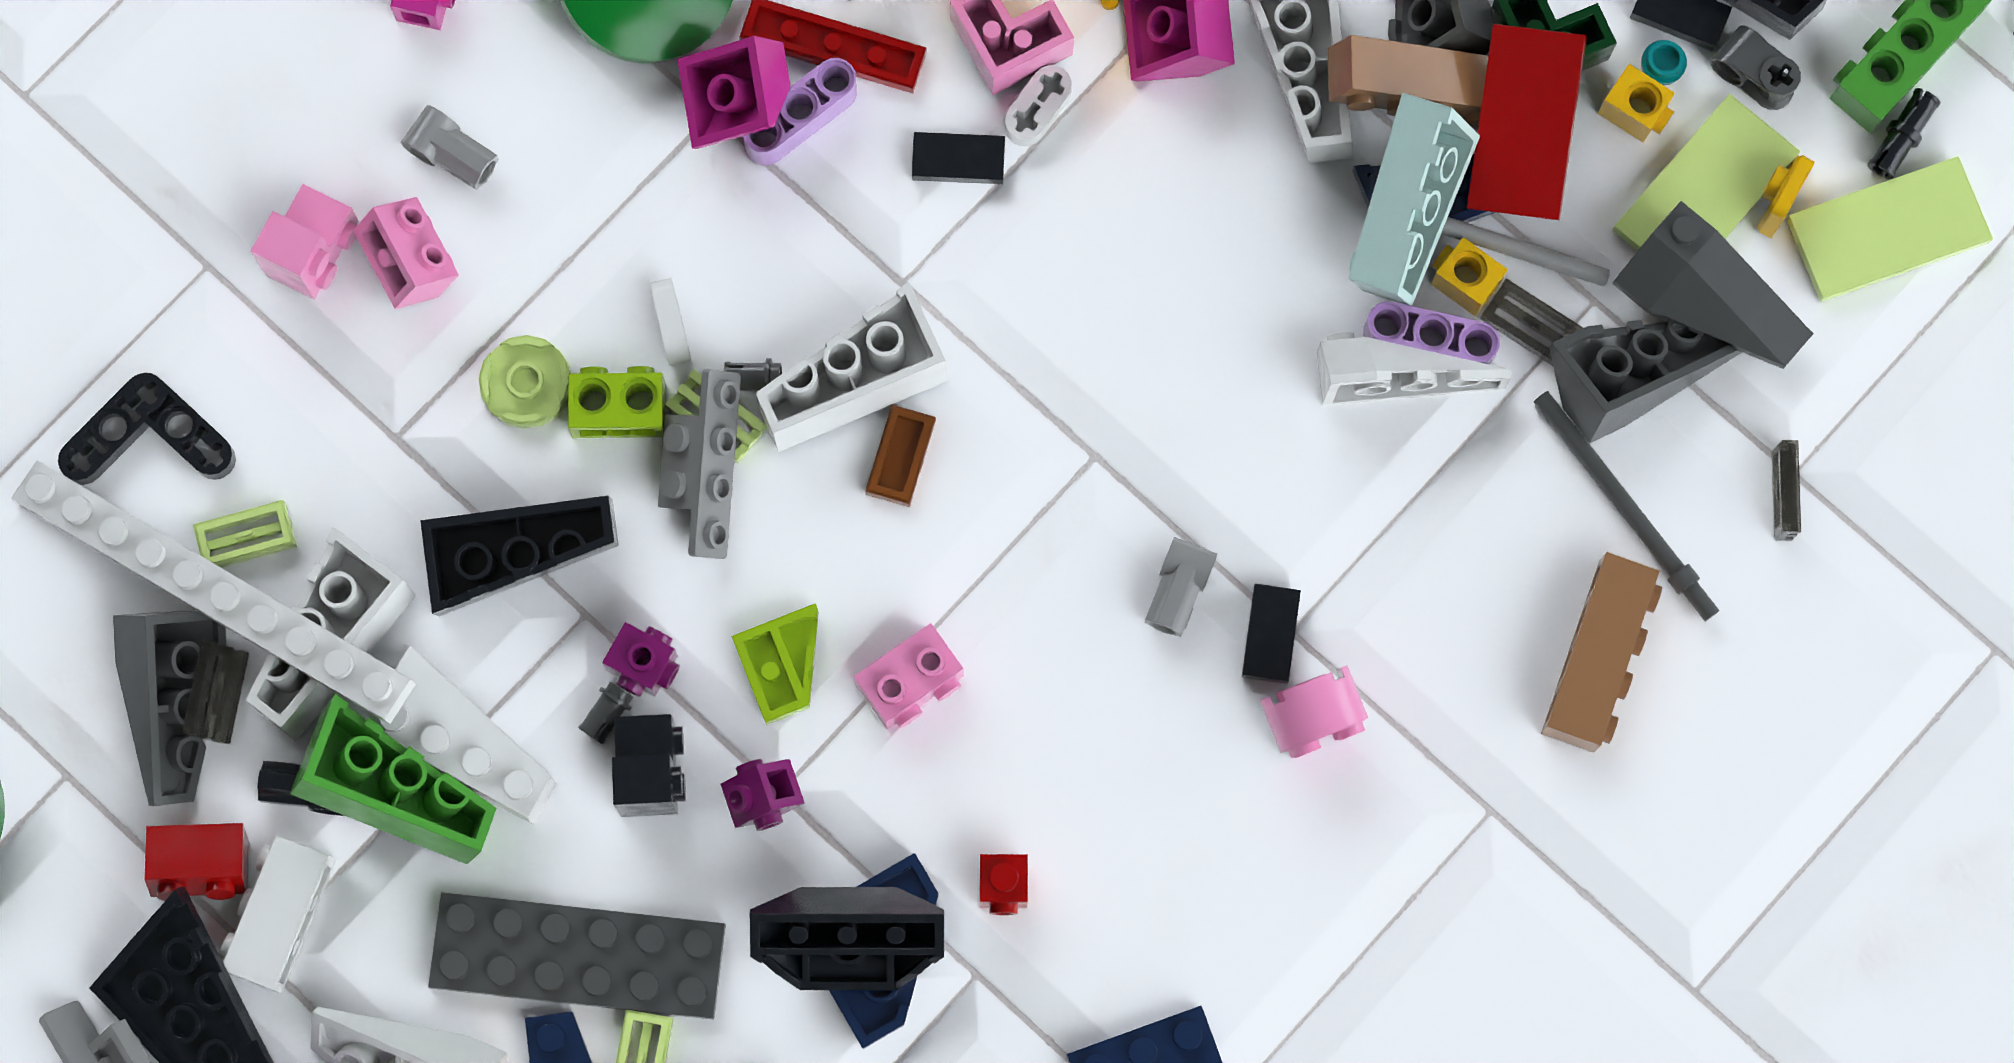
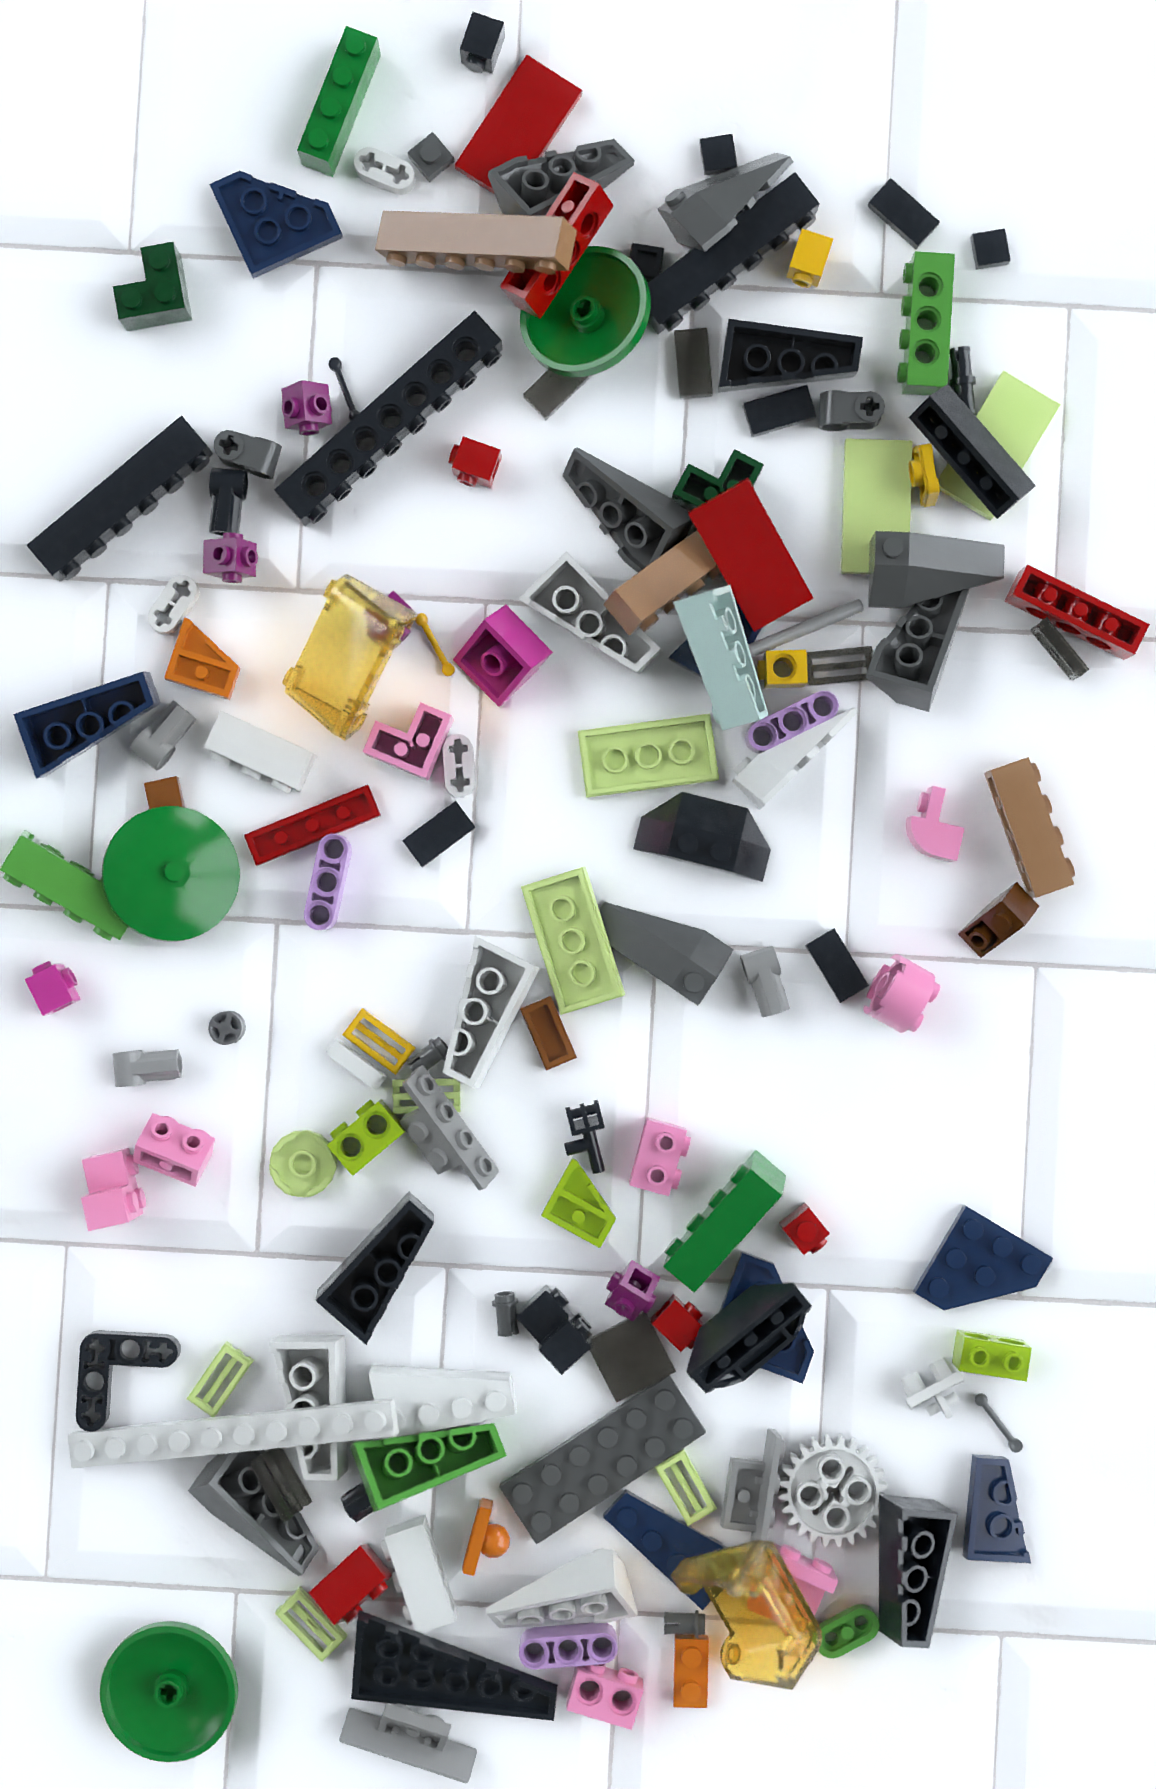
camera: 40 degrees left, 10 degrees up
magenta brick [602,622,680,697] -> none
dark pink slope [677,36,791,149] -> none
dark grey bar [1534,391,1720,622] -> none
yellow brick [1597,64,1675,143] -> none
teal plate [1641,40,1687,85] -> none
none -> flat silver wheel [208,1011,246,1045]
none -> yellowish green tile [275,1586,347,1662]
none -> yellow tile [342,1008,417,1075]
none -> orange tile [462,1498,510,1576]
none -> yellowish green tile [521,866,625,1015]
none -> black arm [564,1099,605,1174]
none -> yellowish green tile [578,713,719,798]
none -> clear smoke tile [590,1311,676,1403]
none -> dark grey wedge [599,902,734,1006]
none -> black wedge [633,792,771,882]
none -> red brick [650,1294,703,1352]
none -> green wedge [663,1149,786,1293]
none -> bright pink brick [906,786,965,862]
none -> black brick [908,384,1036,519]
none -> reddish brown slope [958,882,1040,958]
none -> red brick [1004,564,1150,660]

